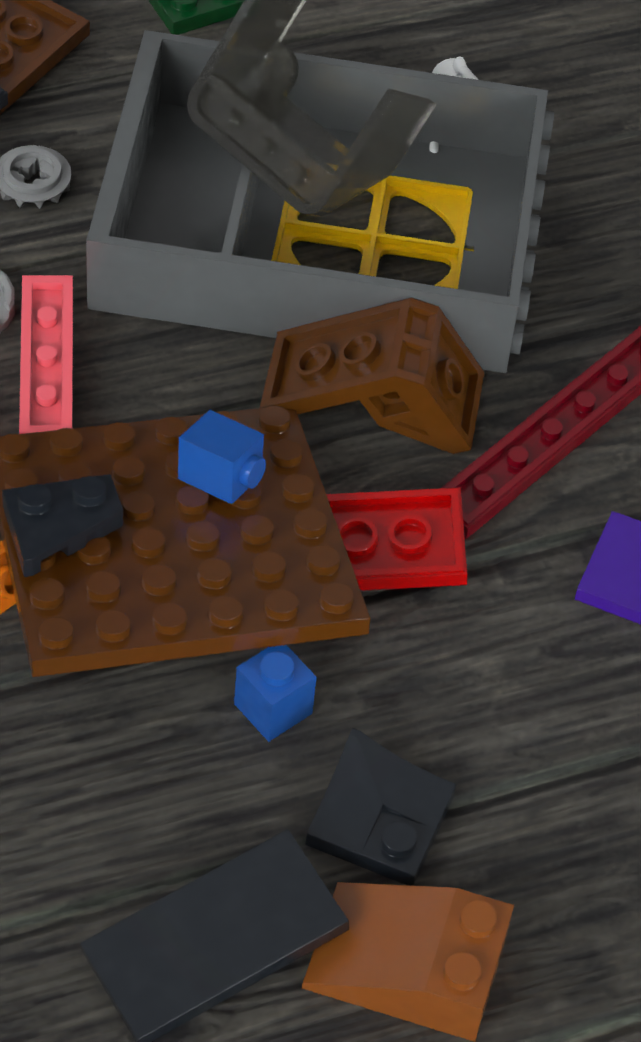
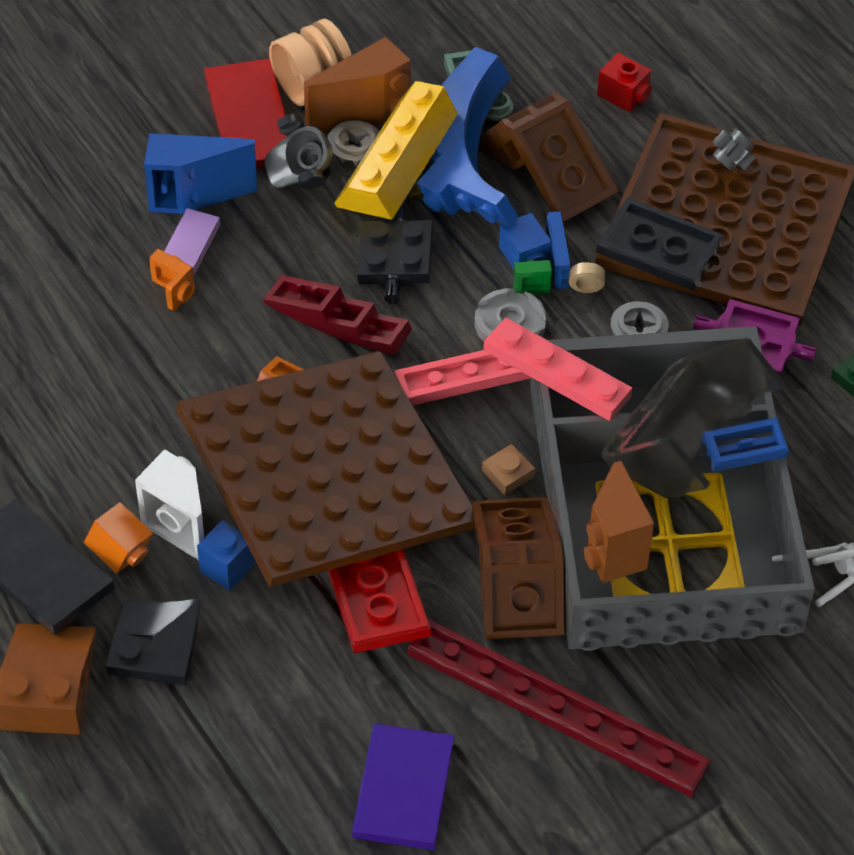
camera: 80 degrees right, 0 degrees up
black wing [2,474,123,577] -> none
blue brick [178,410,266,504] -> none
none -> orange brick [83,502,153,574]
none -> white slope [135,449,204,560]
none -> medium nougat plate [482,444,535,495]
none -> coral plate [484,317,632,421]
none -> dark orange slope [584,461,654,583]
none -> magenta plate [693,299,817,381]
none -> blue tile [701,417,789,472]

